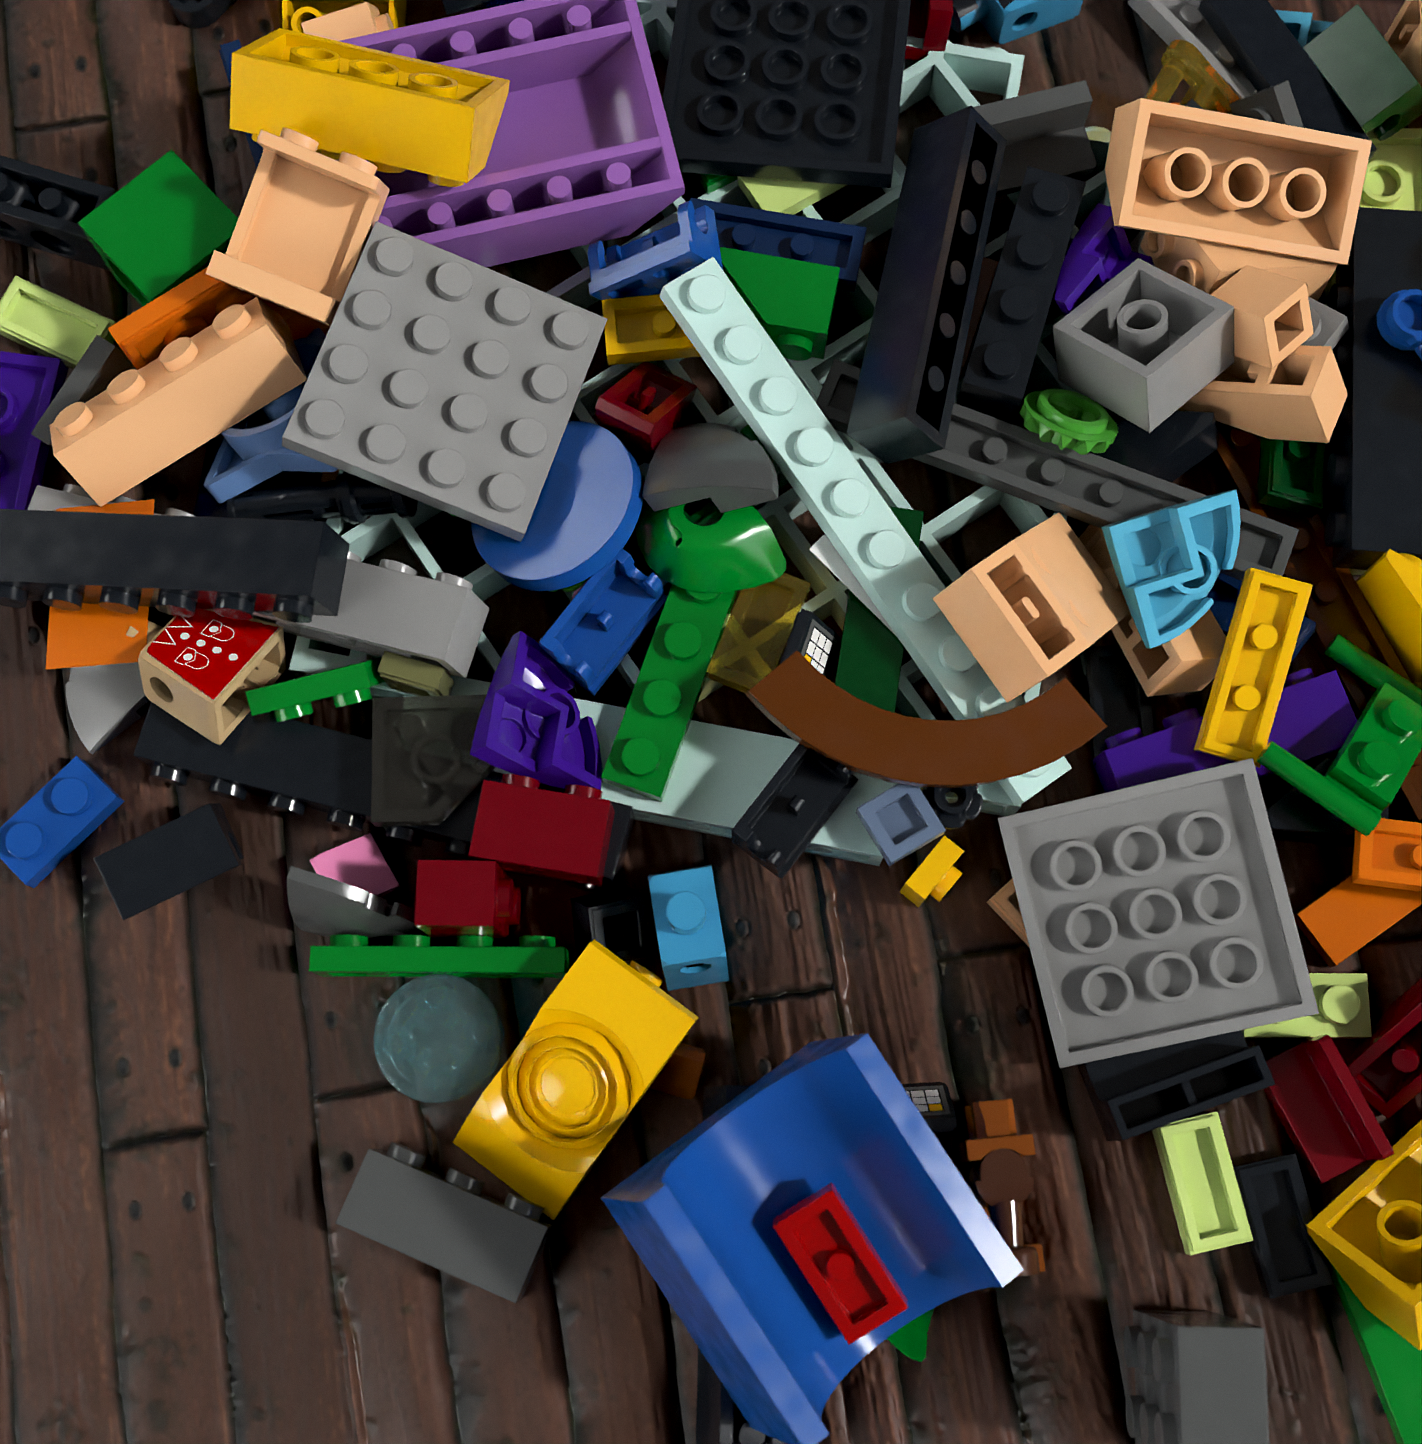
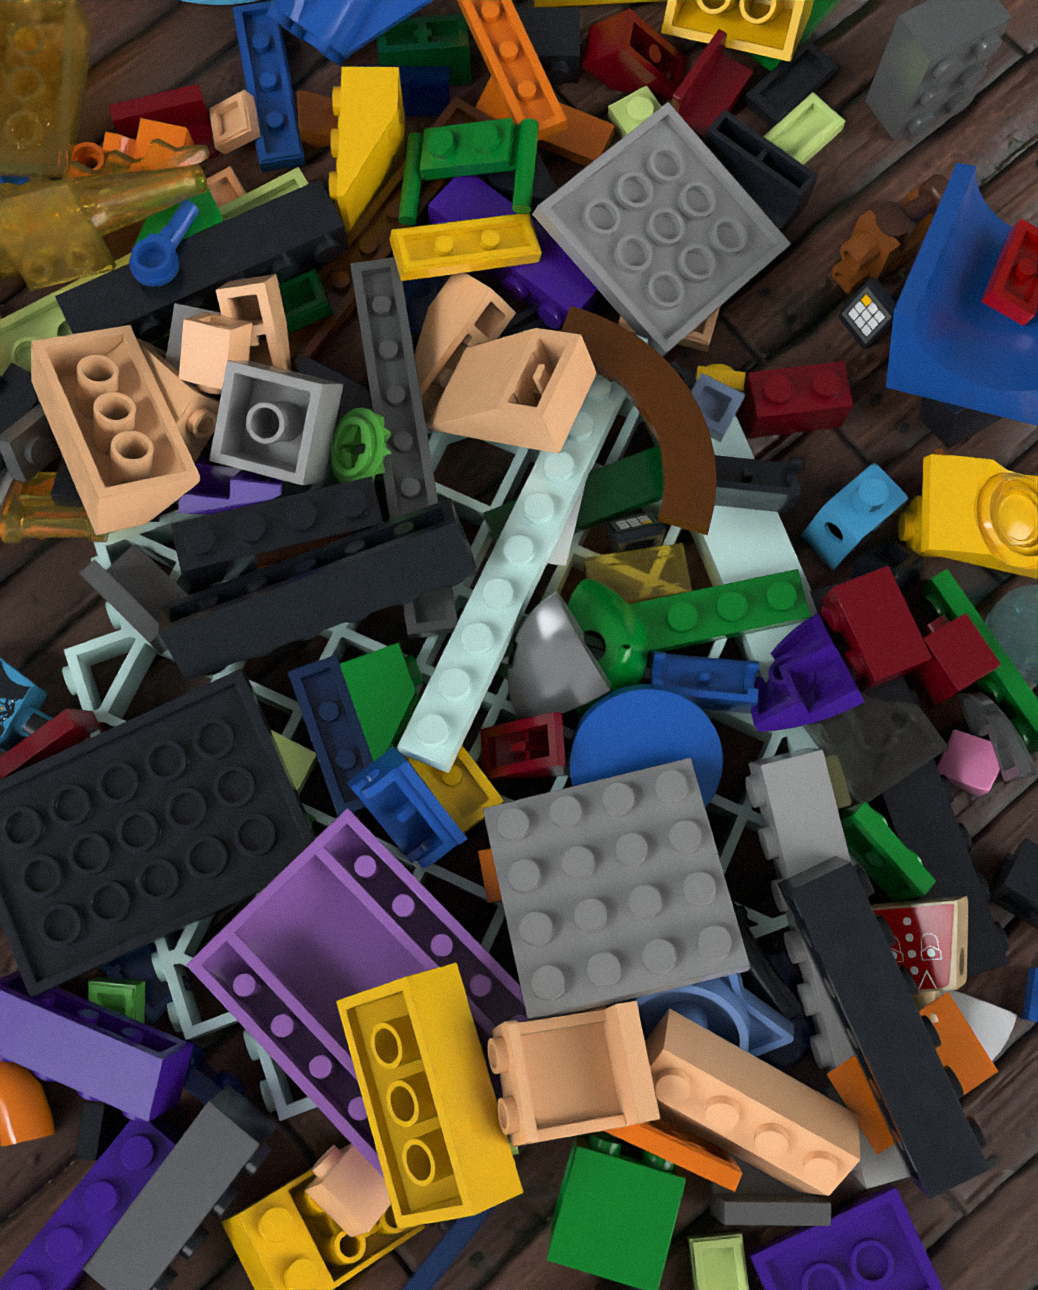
camera: 125 degrees left, 0 degrees up
medium azure brick [1102,490,1241,649] -> none
none -> dark red brick [742,361,853,439]

